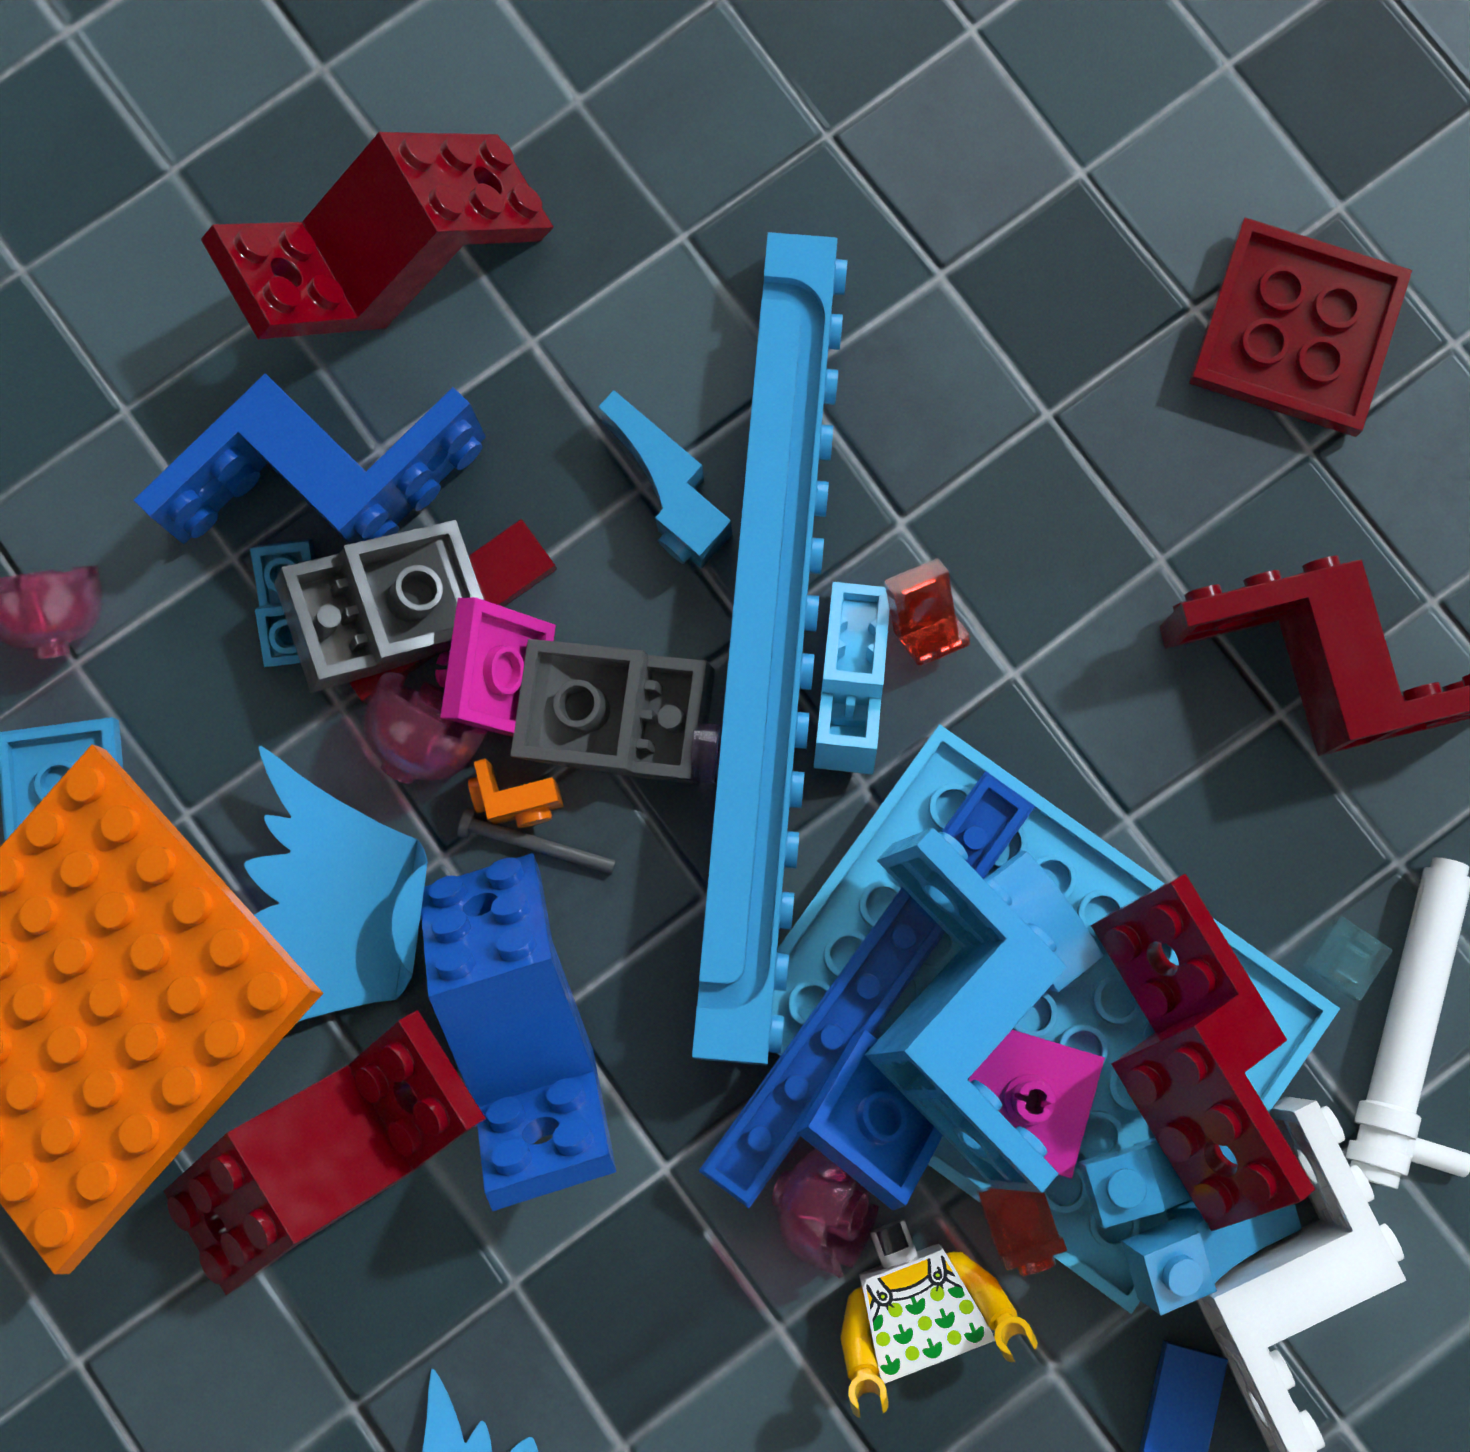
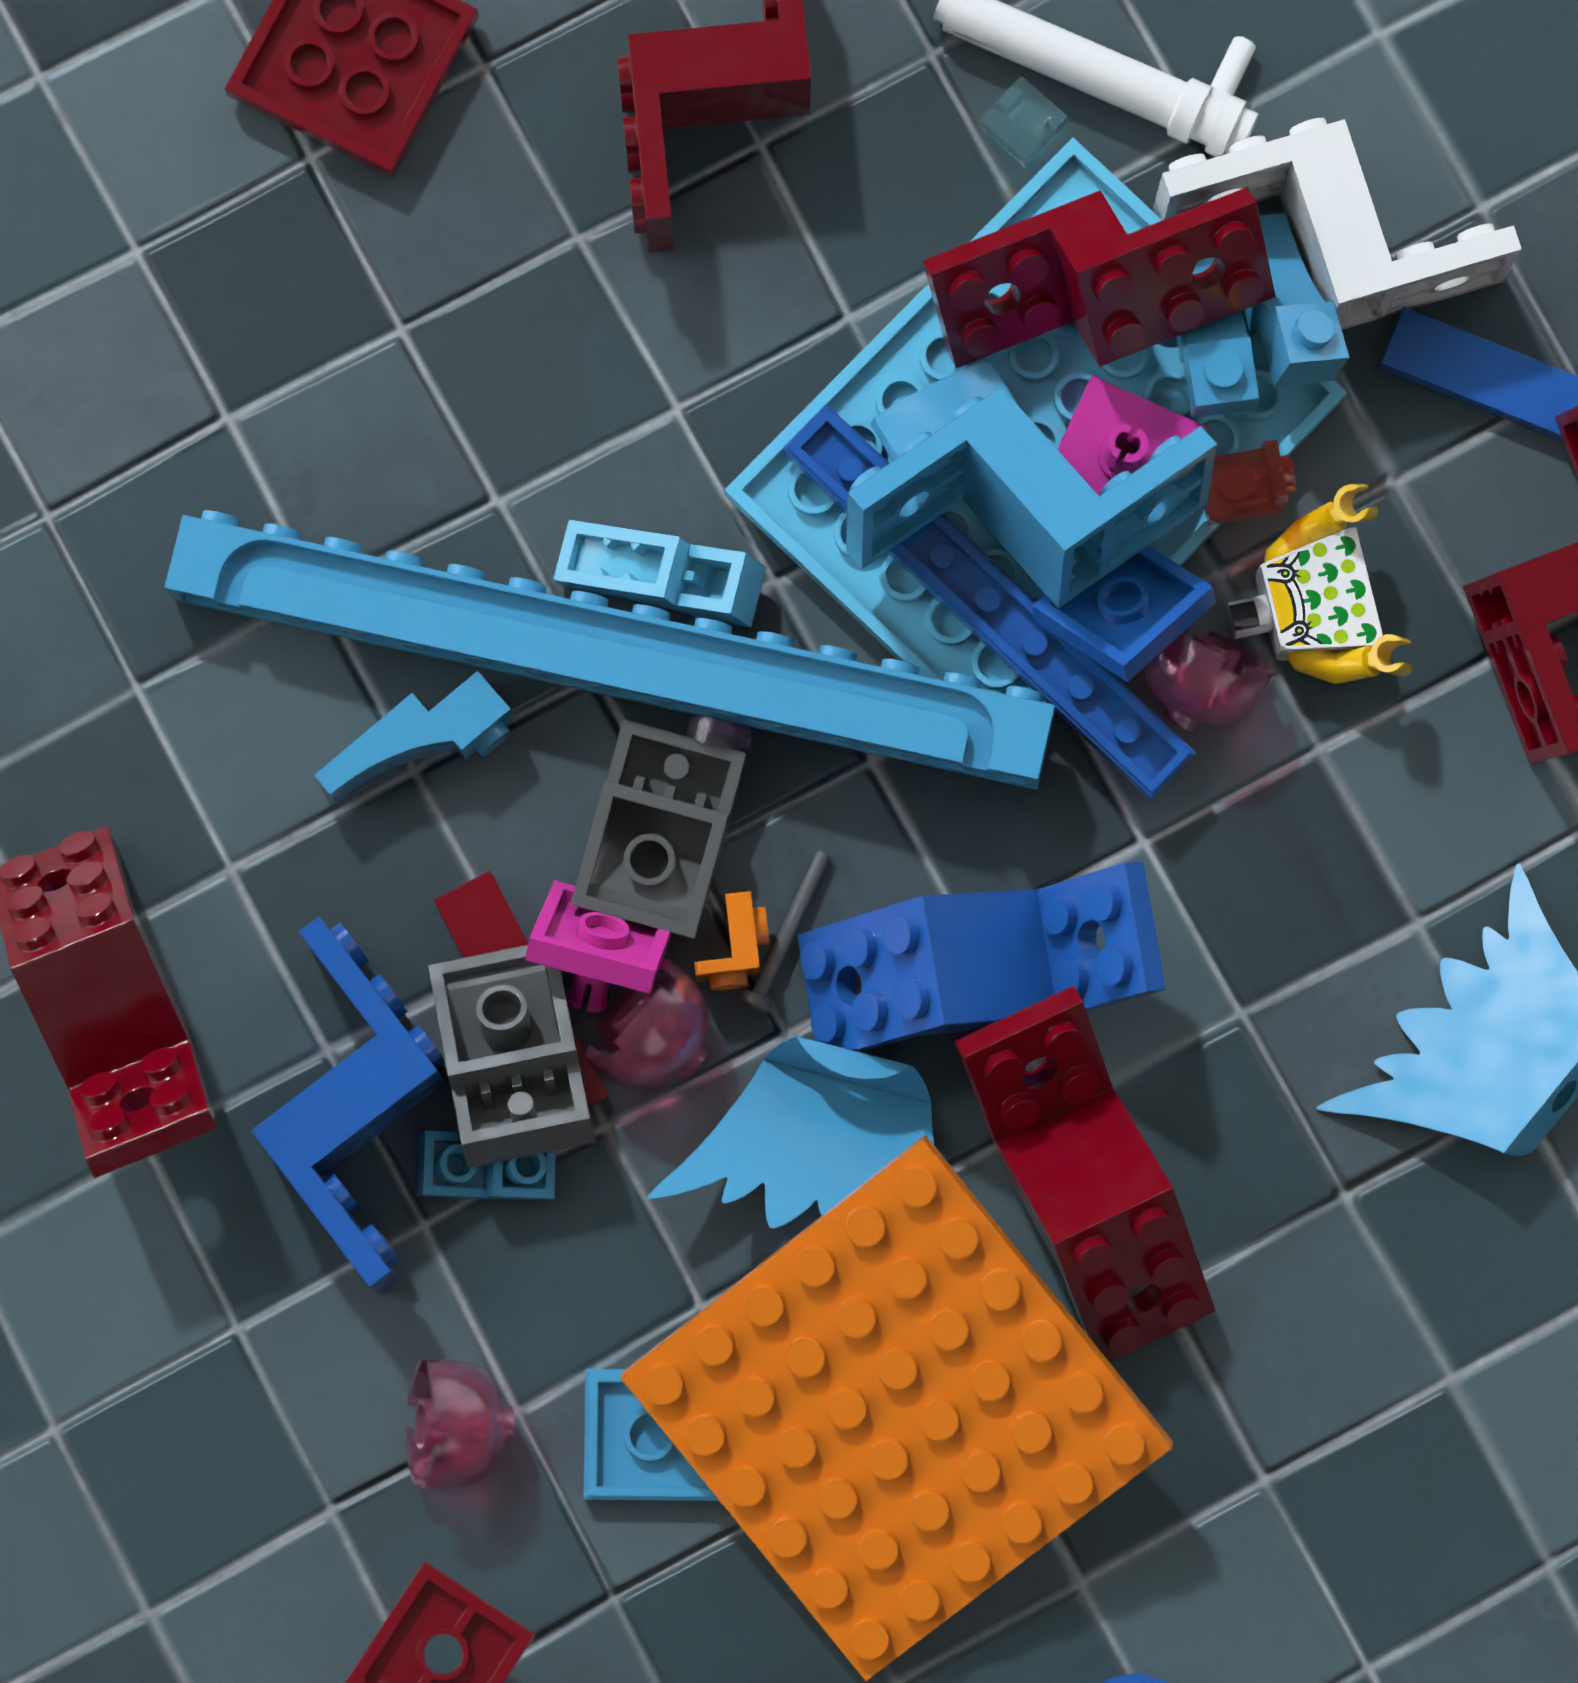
camera: 90 degrees left, 0 degrees up
clear red bracket [884,558,970,666] -> none

